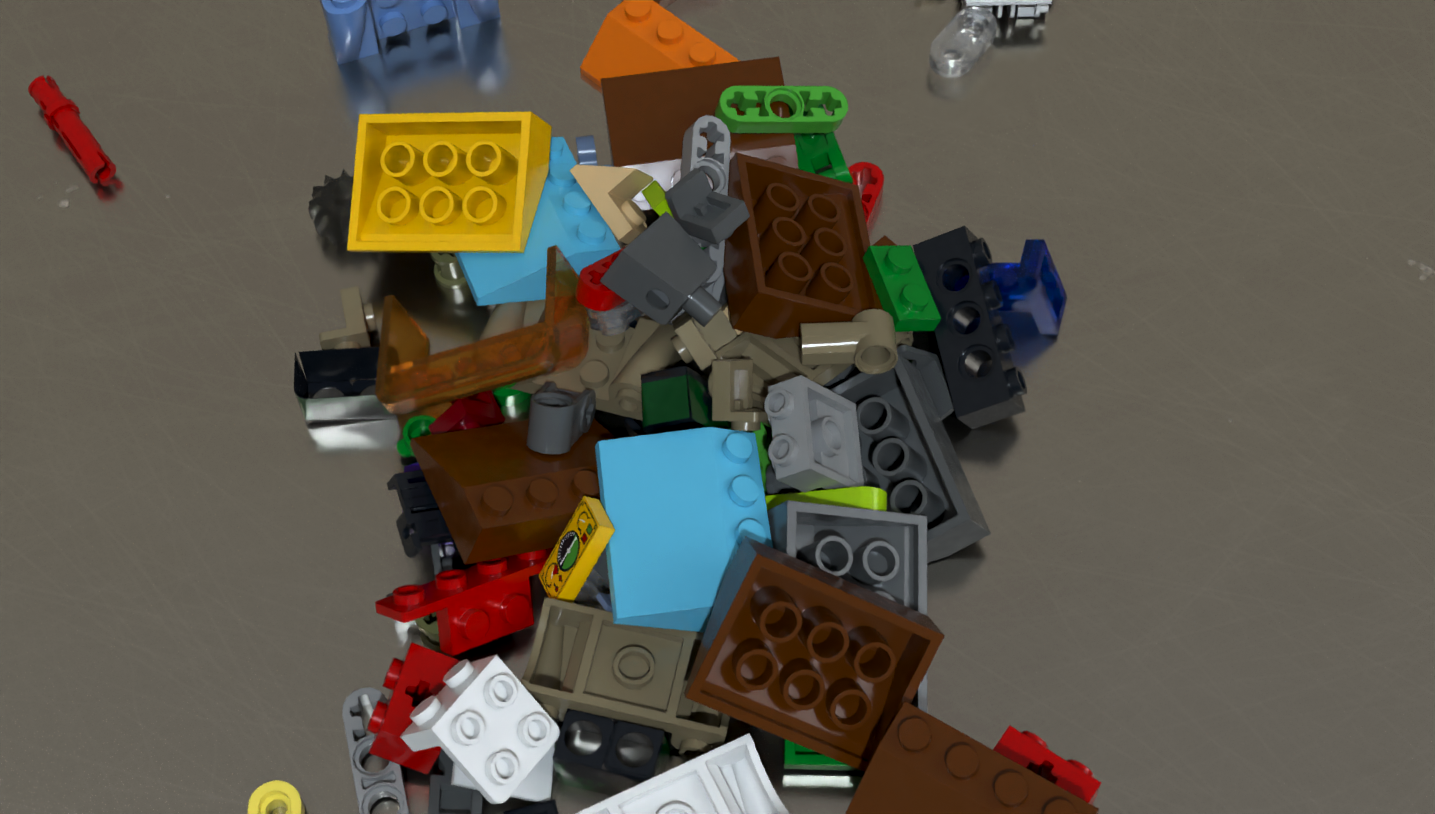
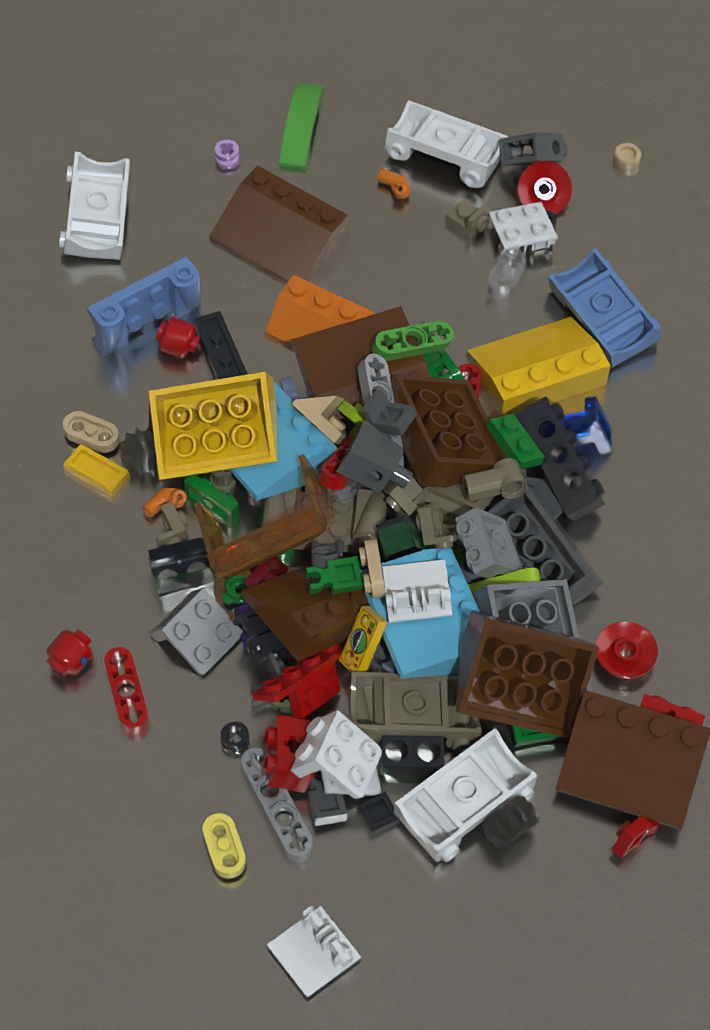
camera: 15 degrees left, 0 degrees up
none -> red head [46,629,93,677]
none -> tan plate [63,411,119,453]
none -> yellow tile [63,443,129,497]
none -> red beam [104,647,149,734]
none -> orange arm [142,488,187,518]
none -> light grey bracket [149,588,243,675]
none -> red head [155,317,200,358]
none -> green plate [184,475,240,527]
none -> black plate [193,311,247,379]
none -> black bush [221,722,250,754]
none -> green plate [304,556,364,595]
none -> tan plate [359,539,386,599]
none -> white hinge [382,559,453,623]
none -> yellow slope [467,317,611,415]
none -> medium blue piece [548,248,662,368]
none -> red dish [595,621,658,679]

